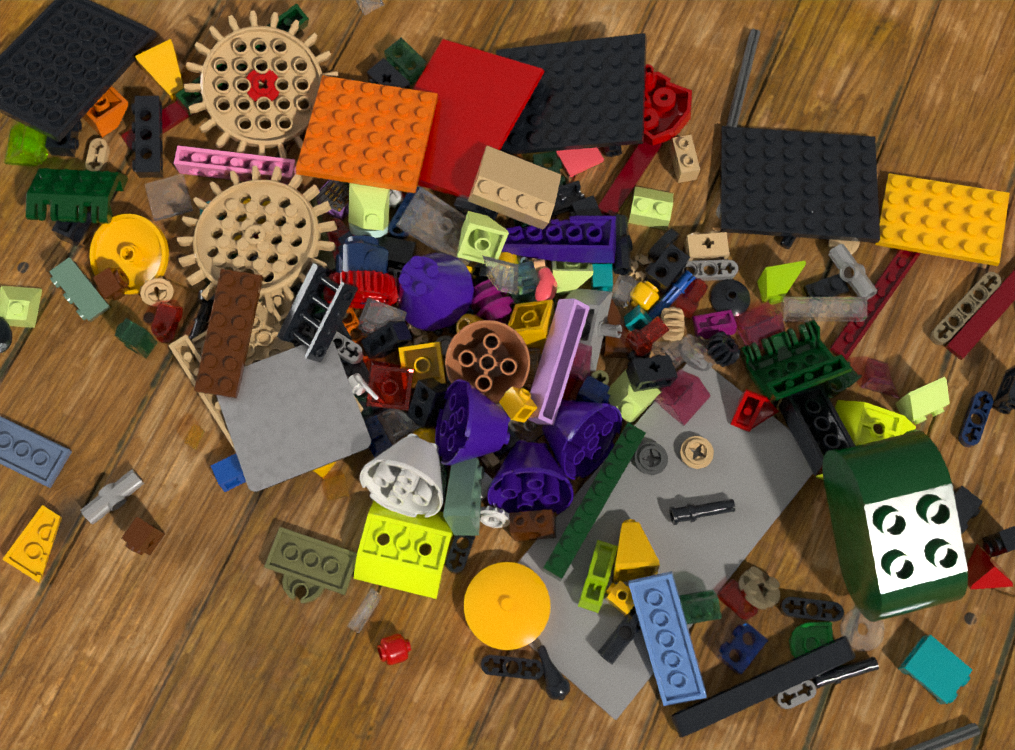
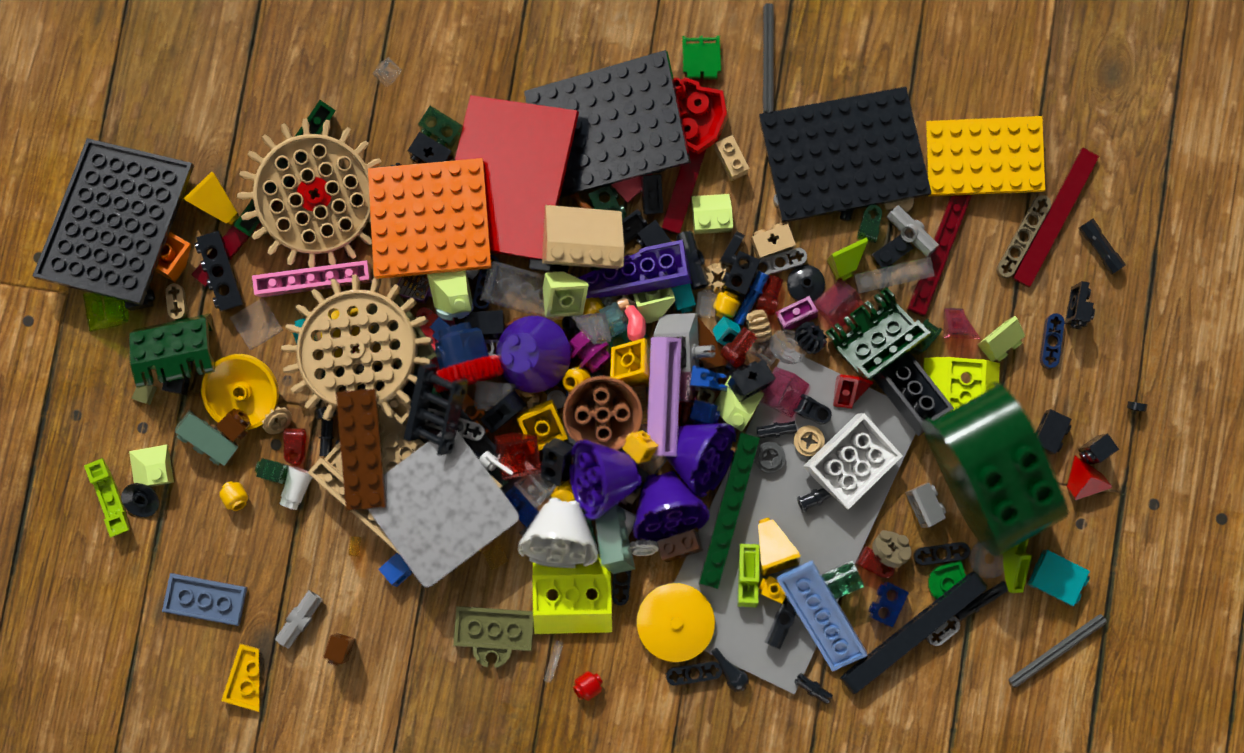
camera: 15 degrees left, 10 degrees up
none -> olive slope [132,384,157,405]
none -> yellow head [219,481,249,511]
none -> white plant [280,466,313,510]
none -> black plate [641,174,664,214]
none -> green plate [682,35,721,80]
none -> blue hinge [690,366,728,391]
none -> black pin [756,421,797,439]
none -> black piece [793,394,832,425]
none -> black pin [794,673,833,705]
none -> white slope [803,413,902,509]
none -> clear green piece [857,205,882,243]
none -> light grey slope [905,483,946,528]
none -> lime slope [1003,539,1032,593]

